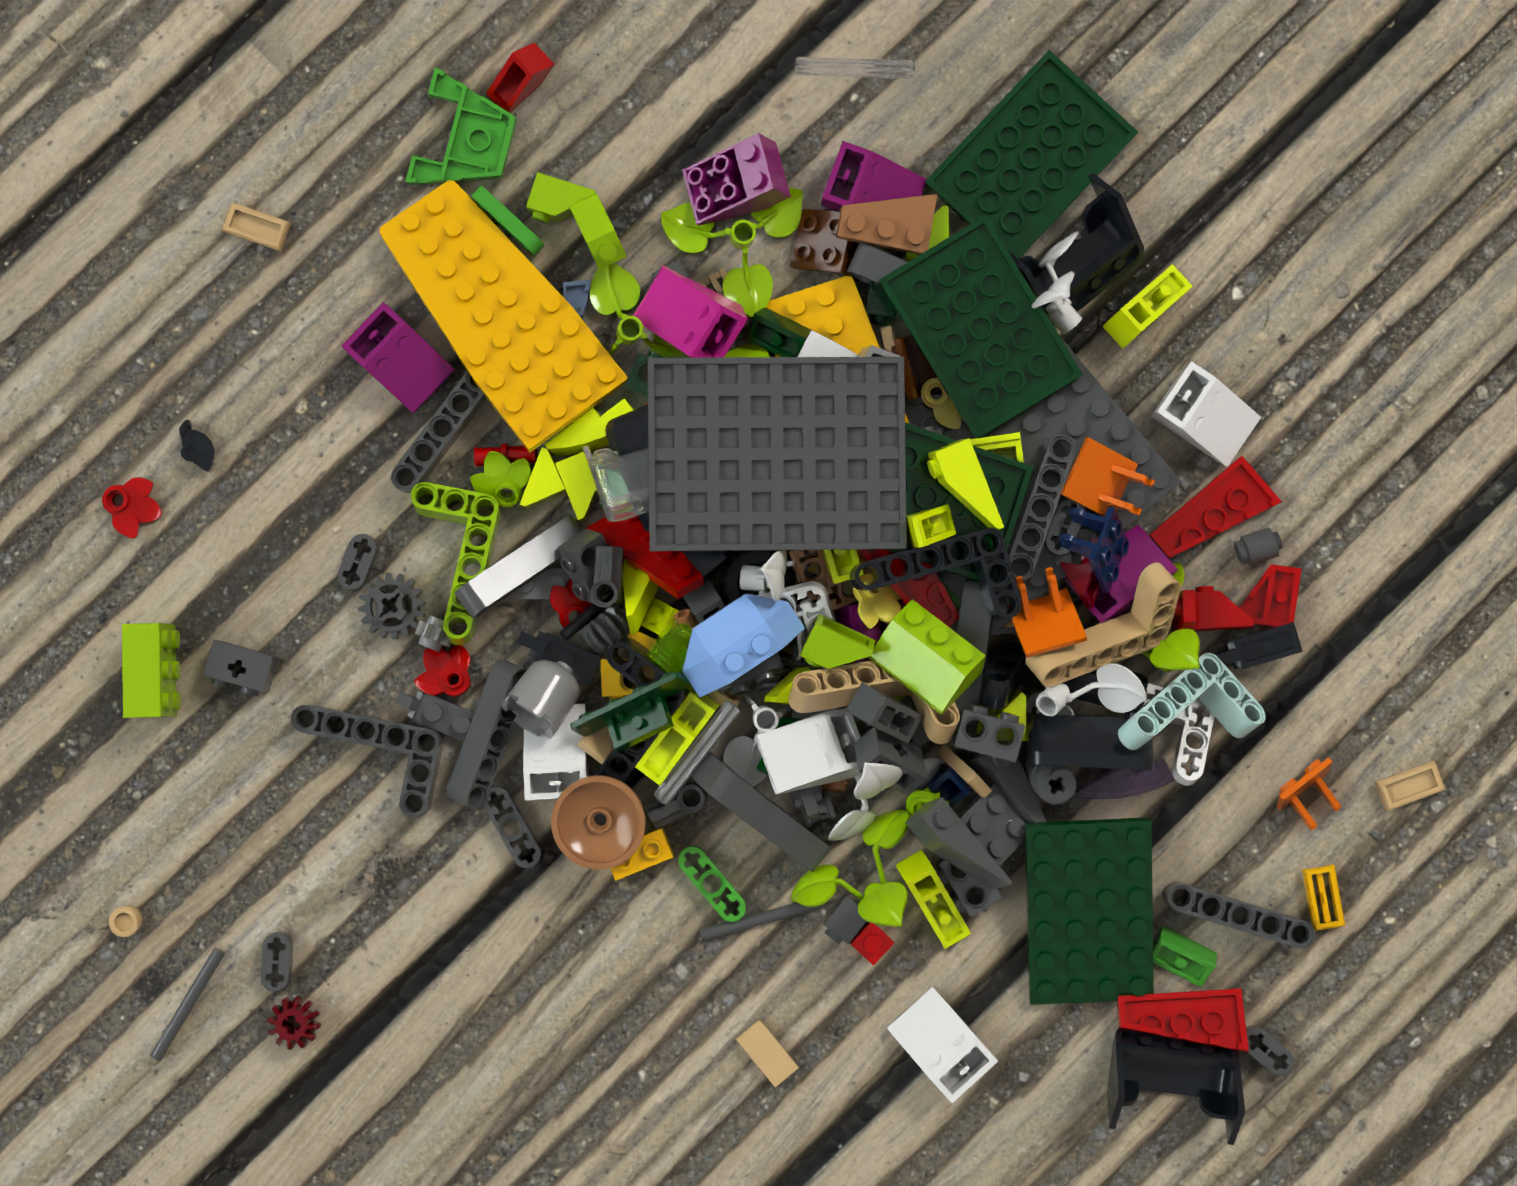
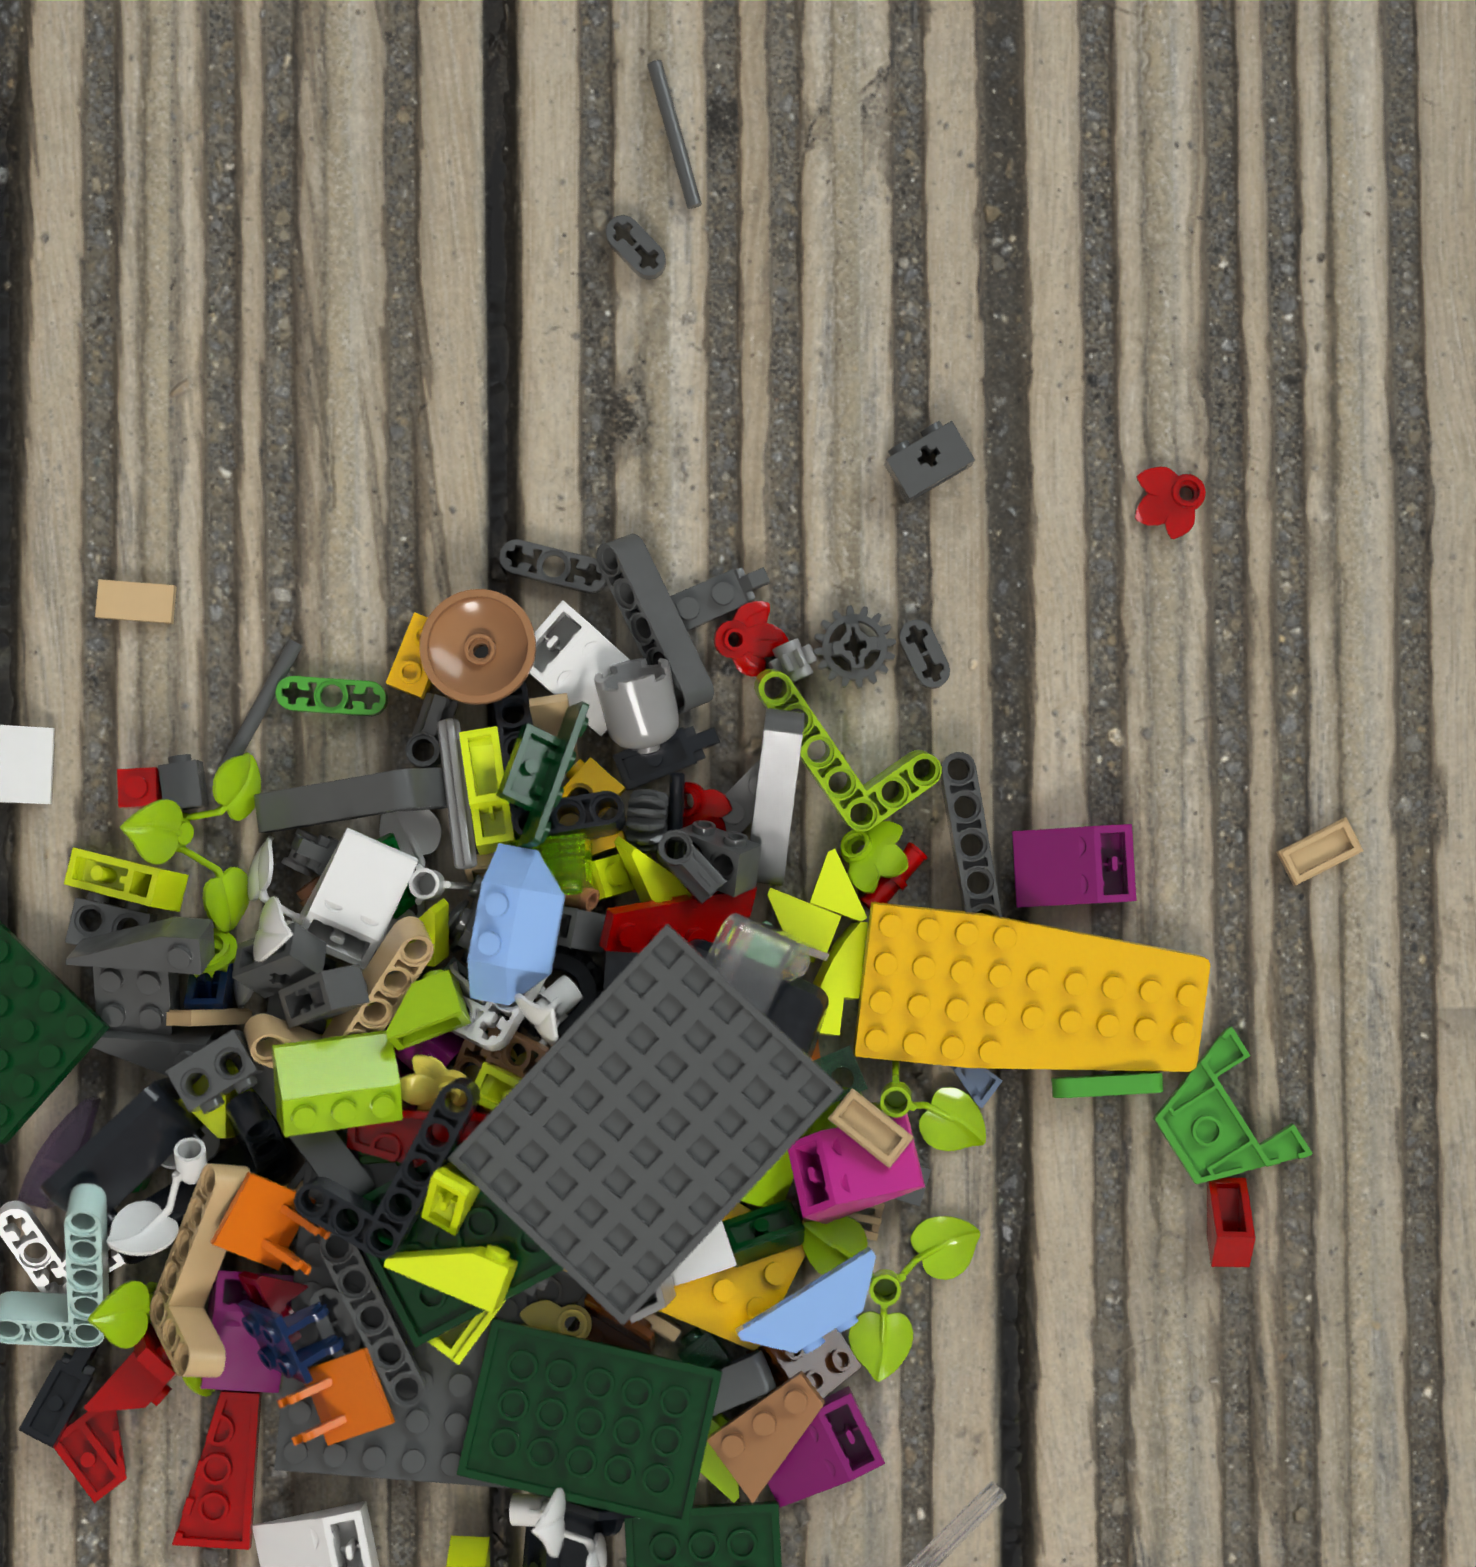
camera: 130 degrees right, 0 degrees up
tan tile [109,905,142,937] -> none
lime brick [122,623,181,718] -> none
black piece [179,420,215,472] -> none
dark red gear [267,996,321,1050] -> none
dark grey beam [291,705,444,818] -> none
lime slope [526,172,596,224] -> none
lime slope [569,193,627,270] -> none
magenta slope [682,133,791,226] -> none
dark grey piece [1024,763,1076,804] -> none
dark grey brick [1234,527,1283,565] -> none
none -> light blue wedge [736,1246,876,1354]
none -> tan tile [828,1088,914,1169]

